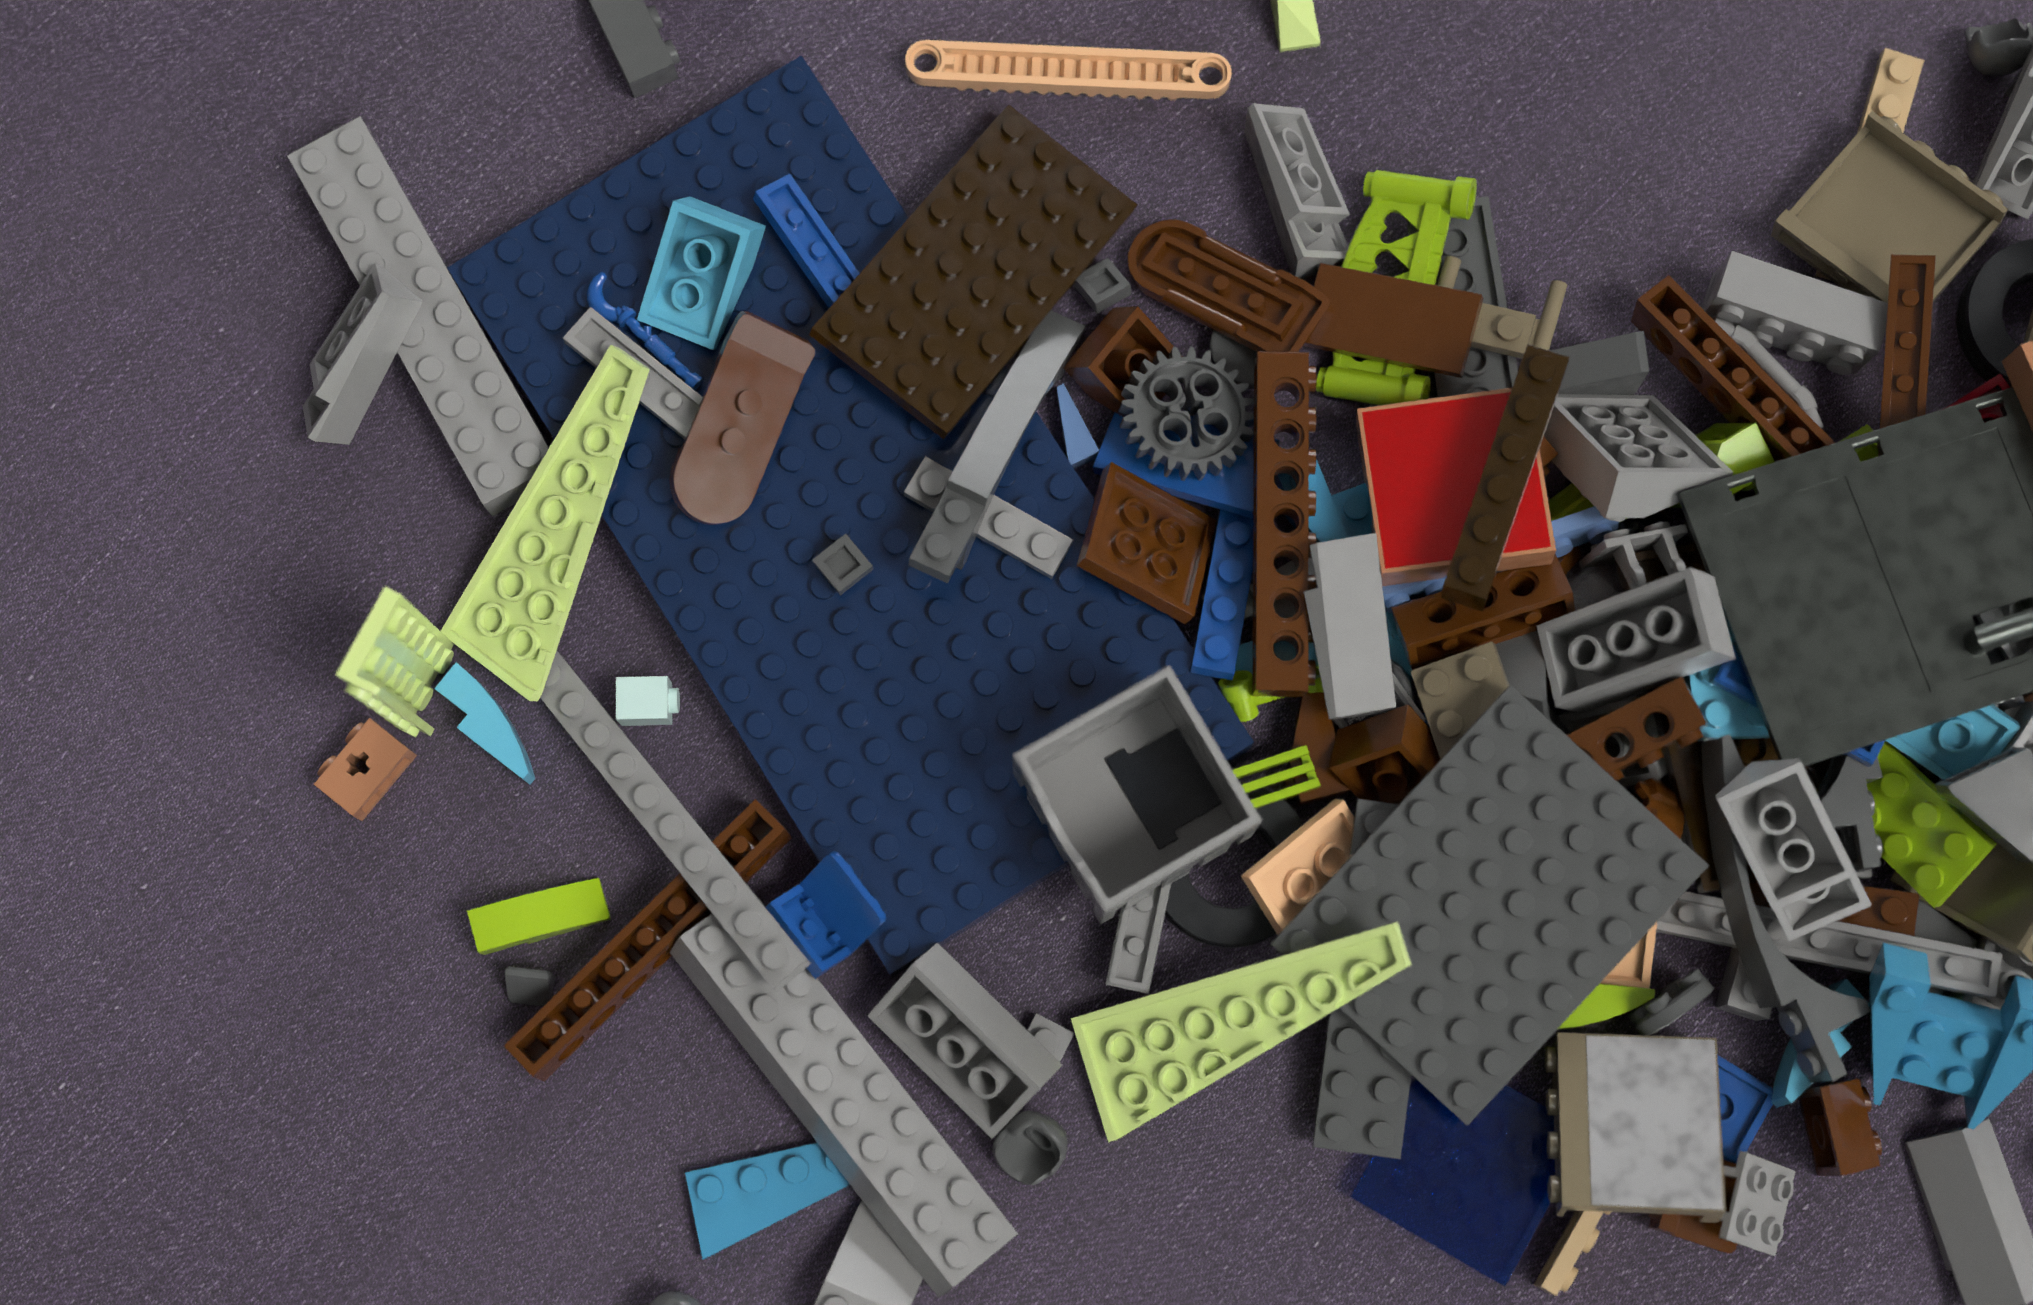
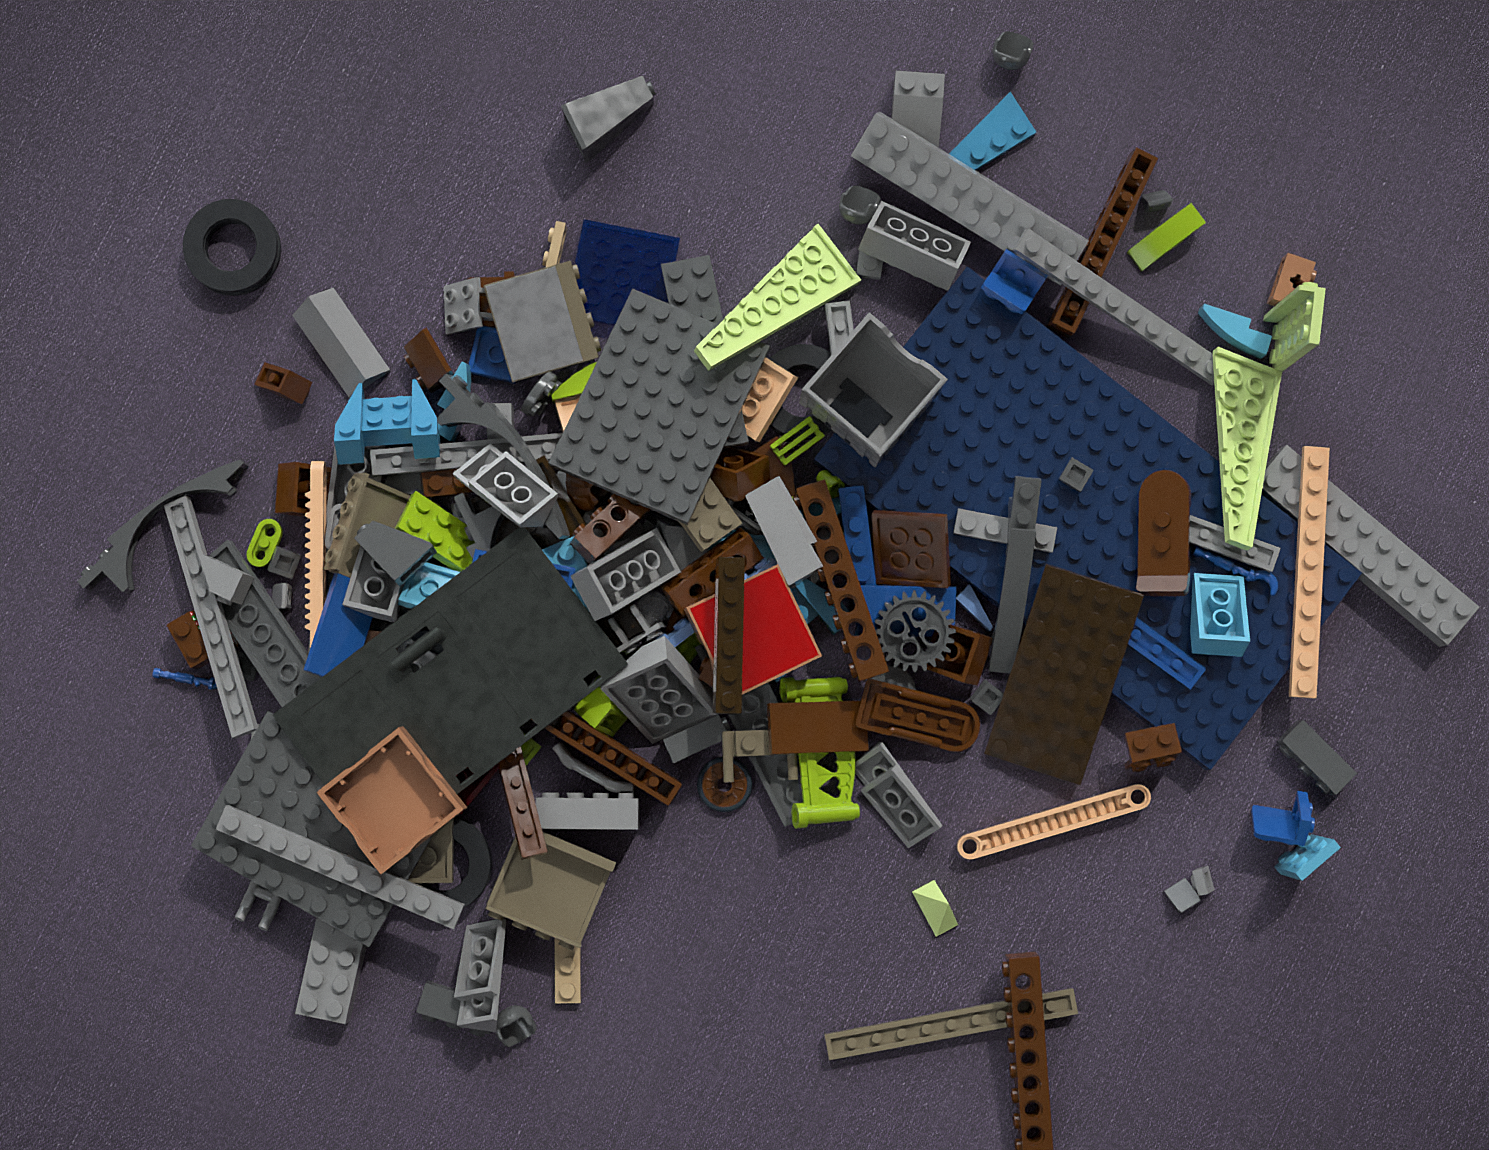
camera: 155 degrees right, 5 degrees up
light grey slope [303,263,423,445] -> none
light aqua brick [616,676,680,726] -> none
none -> reddish brown wheel [697,757,752,812]
none -> reddish brown bracket [1124,723,1182,773]
none -> light nougat plate [1289,446,1330,699]

